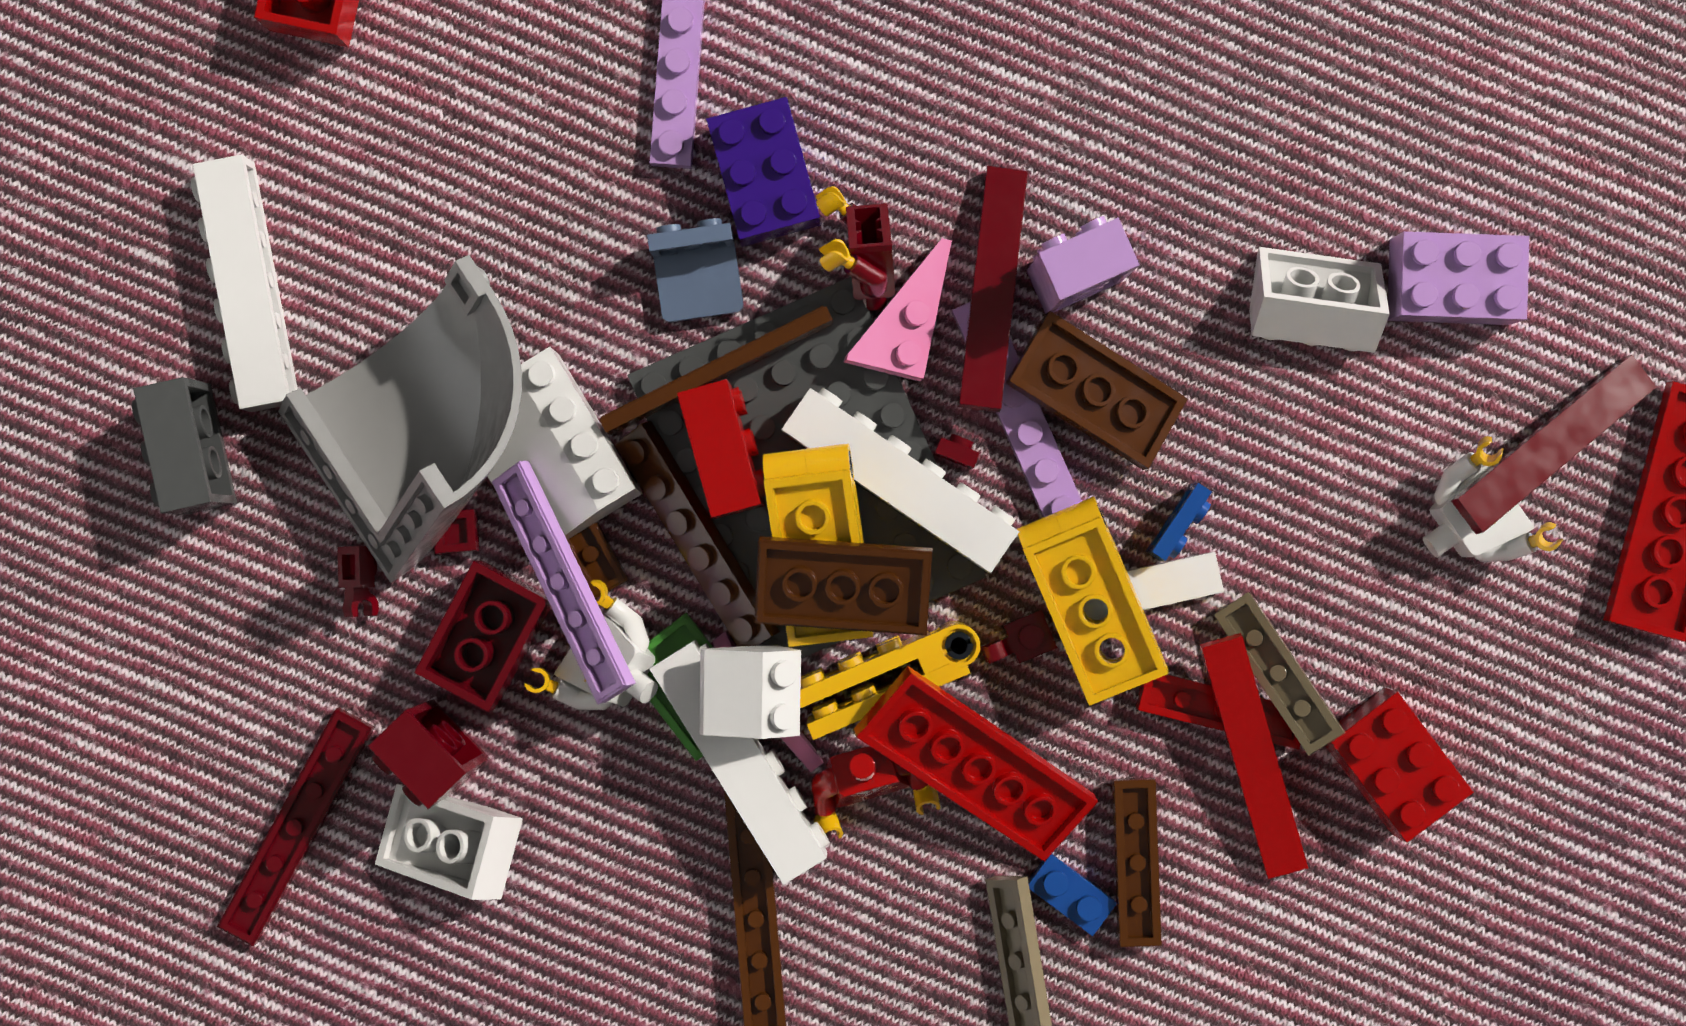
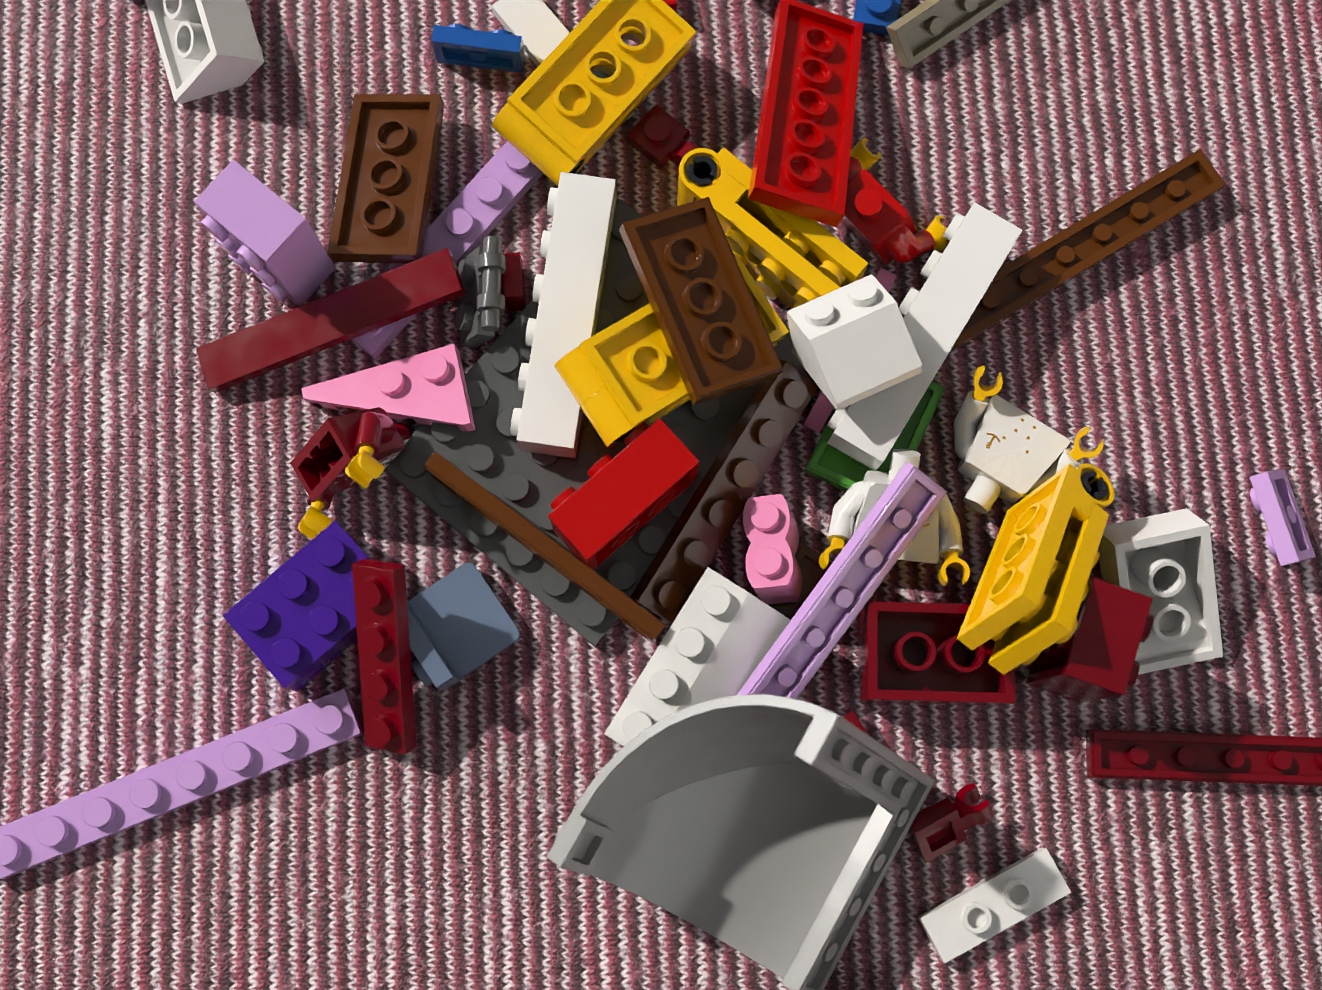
camera: 120 degrees left, 10 degrees down
none -> dark red plate [352,558,416,755]
none -> dark grey plate [455,236,506,348]
none -> bright pink brick [743,494,802,605]
none -> white plate [918,847,1071,963]
none -> white torso [954,365,1105,514]
none -> yellow hinge [957,463,1115,675]
none -> lavender plate [1250,469,1316,566]

